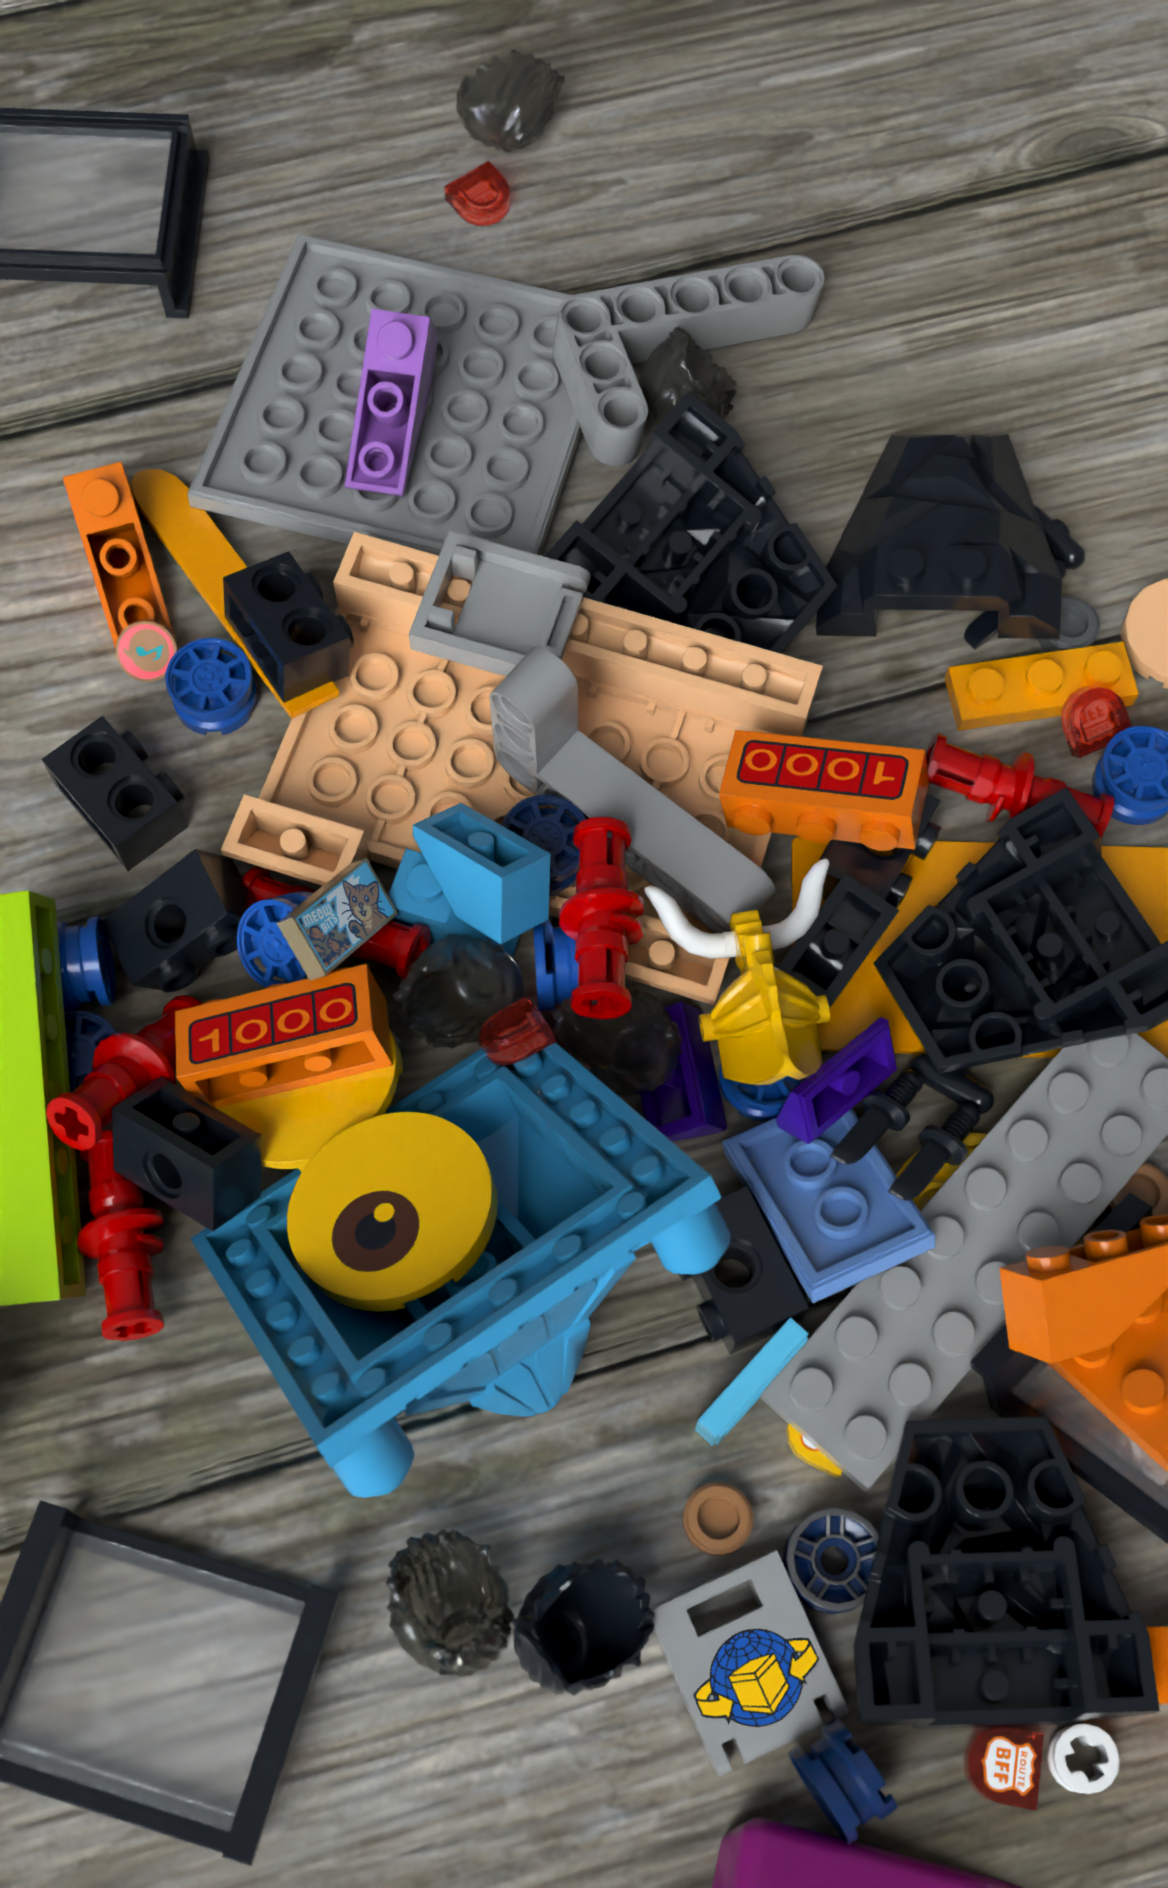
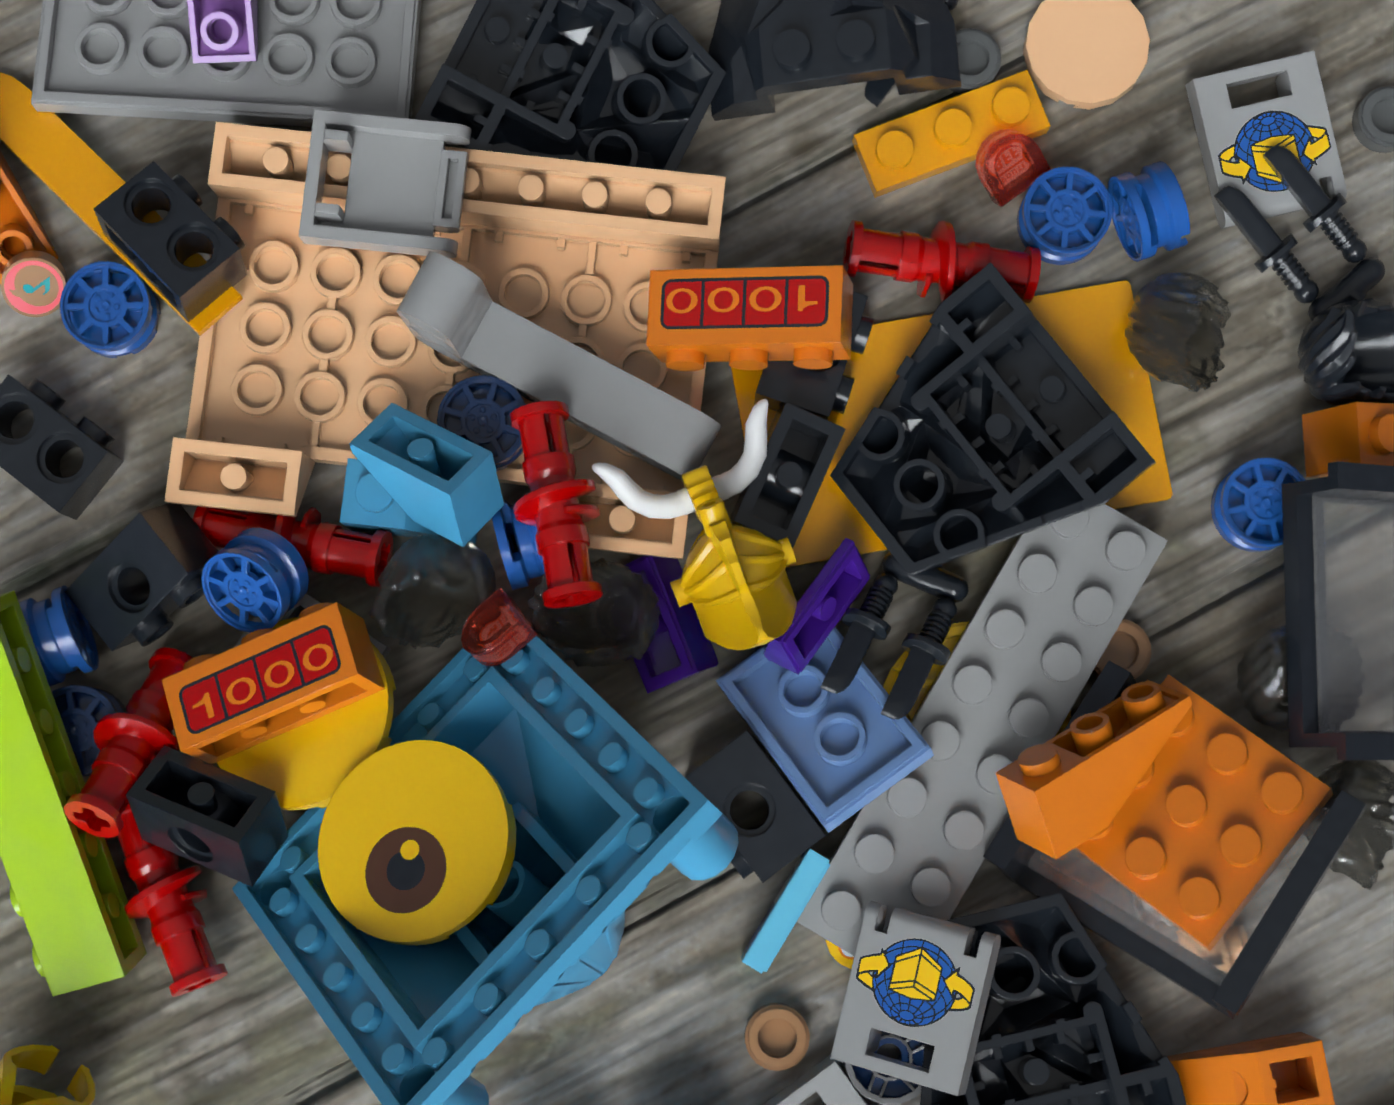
camera: 10 degrees left, 15 degrees up
tile [276,858,398,981] -> none
none -> light grey container [830,901,1001,1096]

